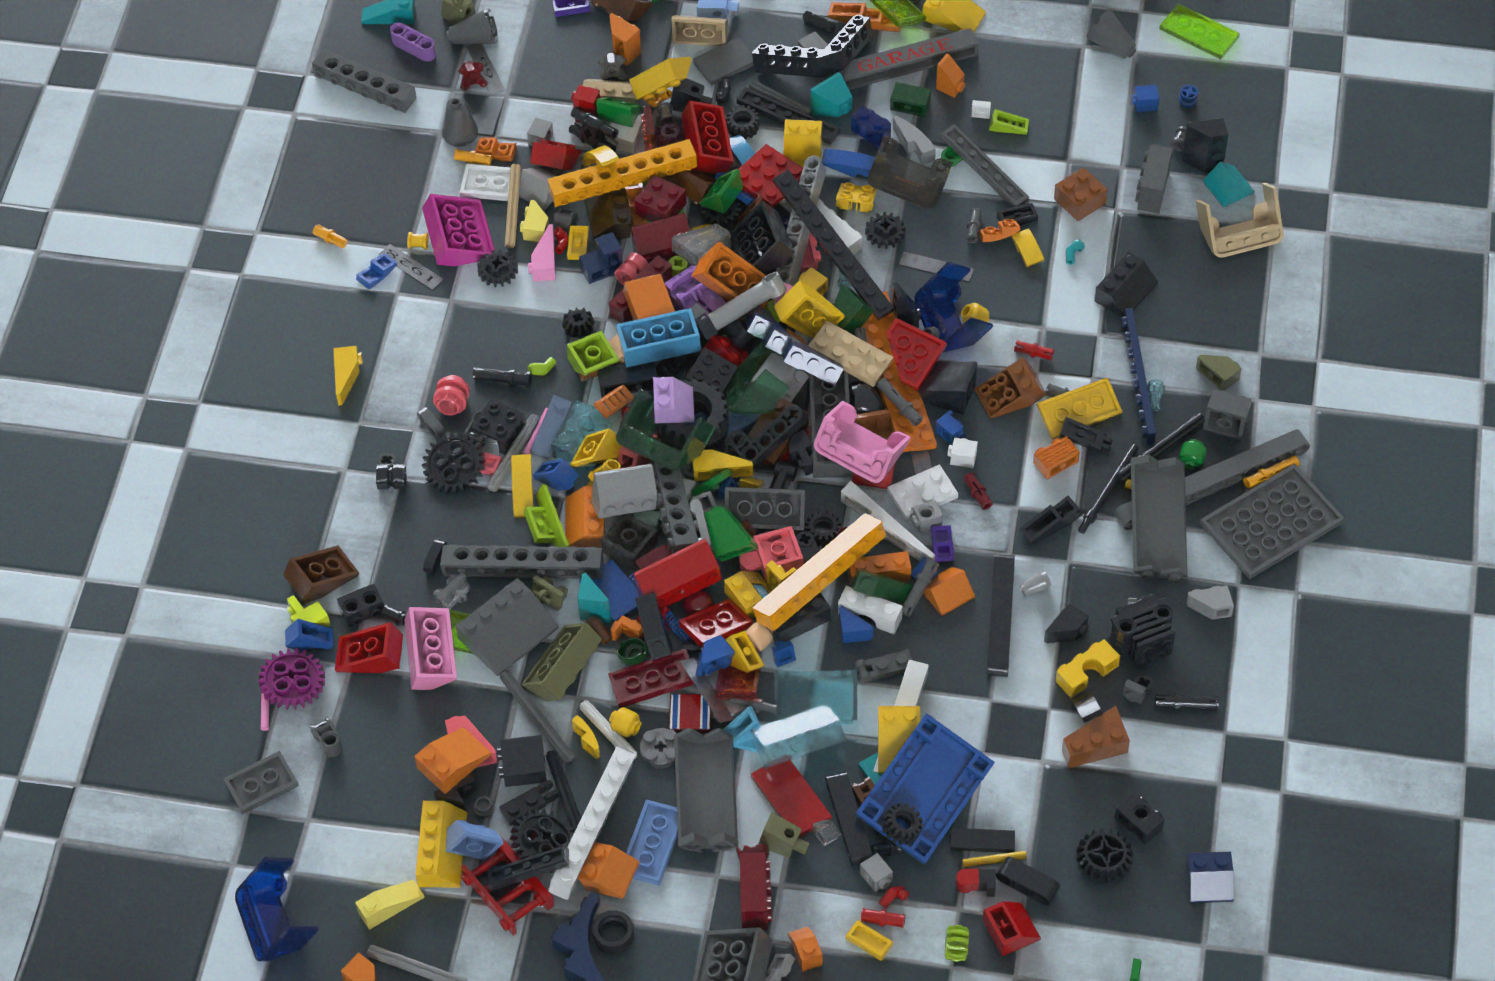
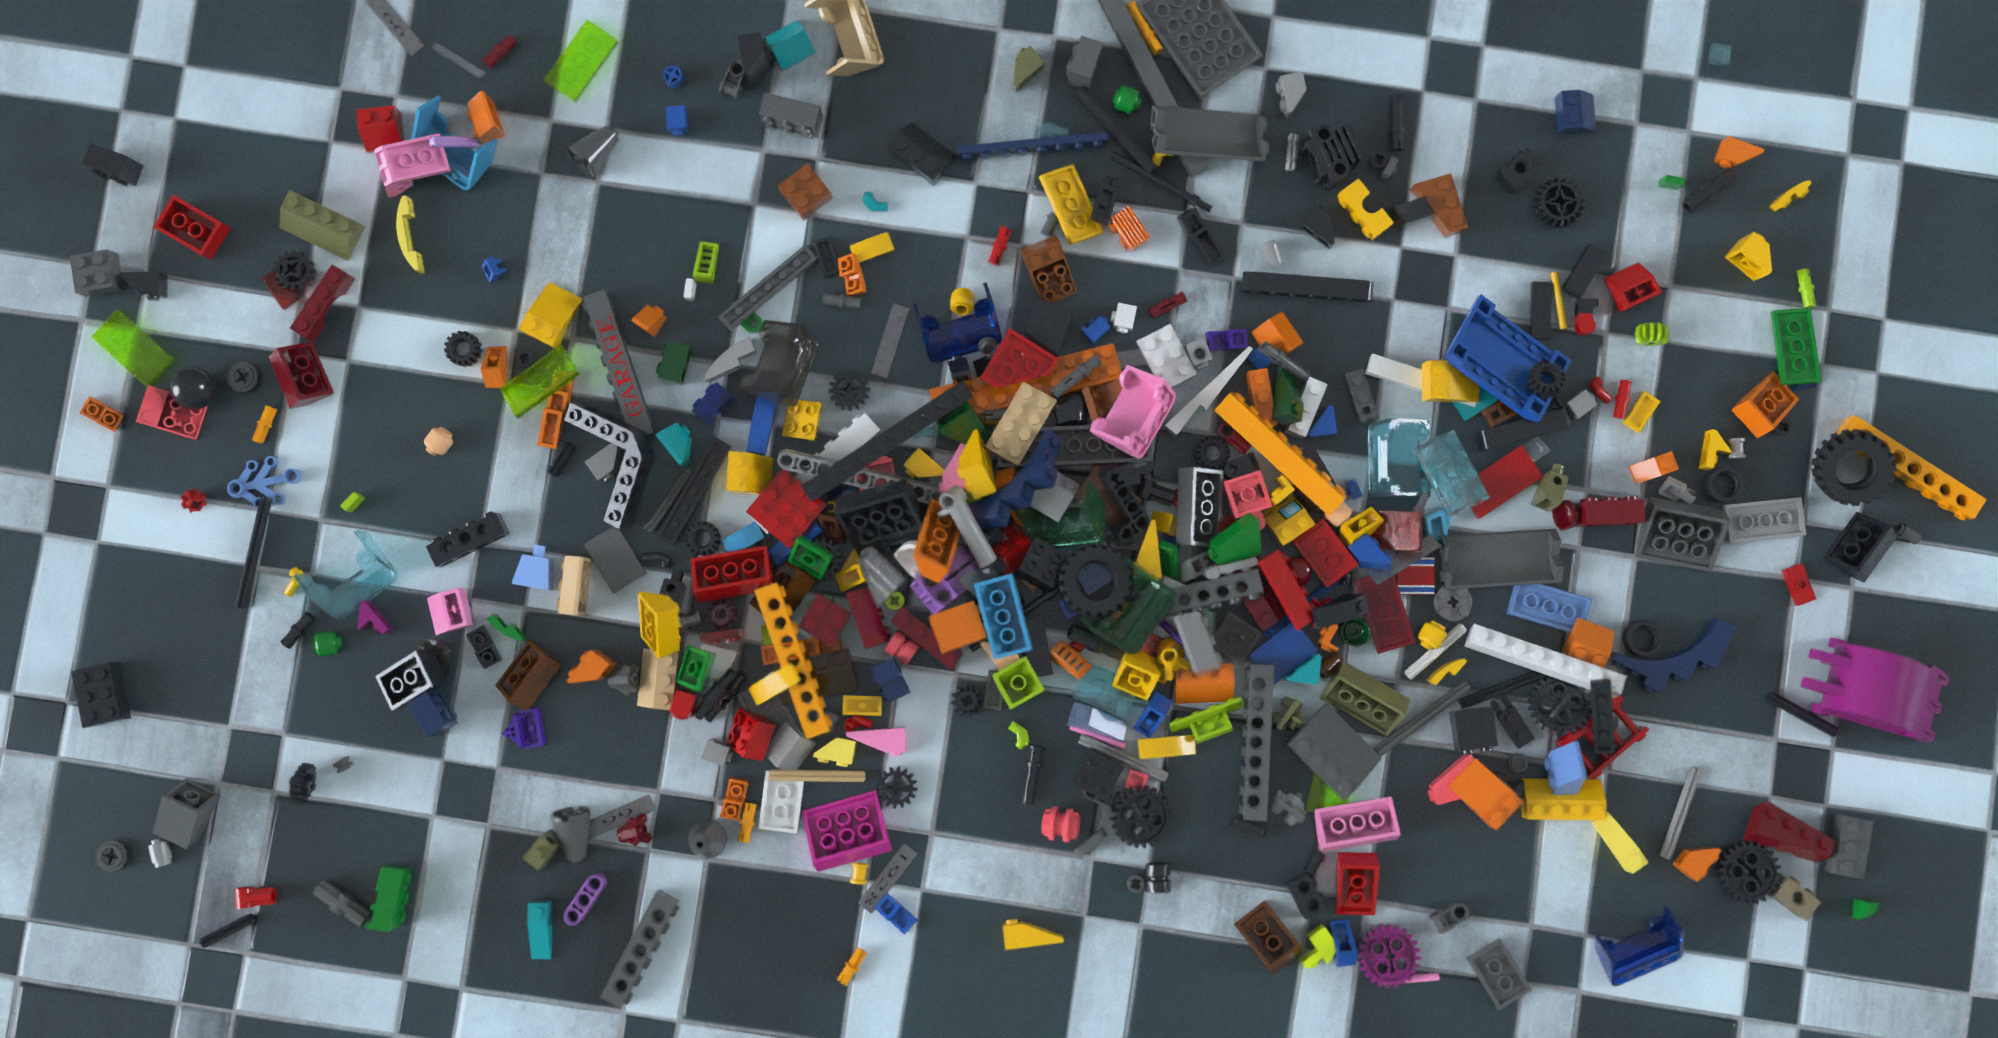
camera: 90 degrees left, 30 degrees up
lavender slope [653,377,694,423] -> none

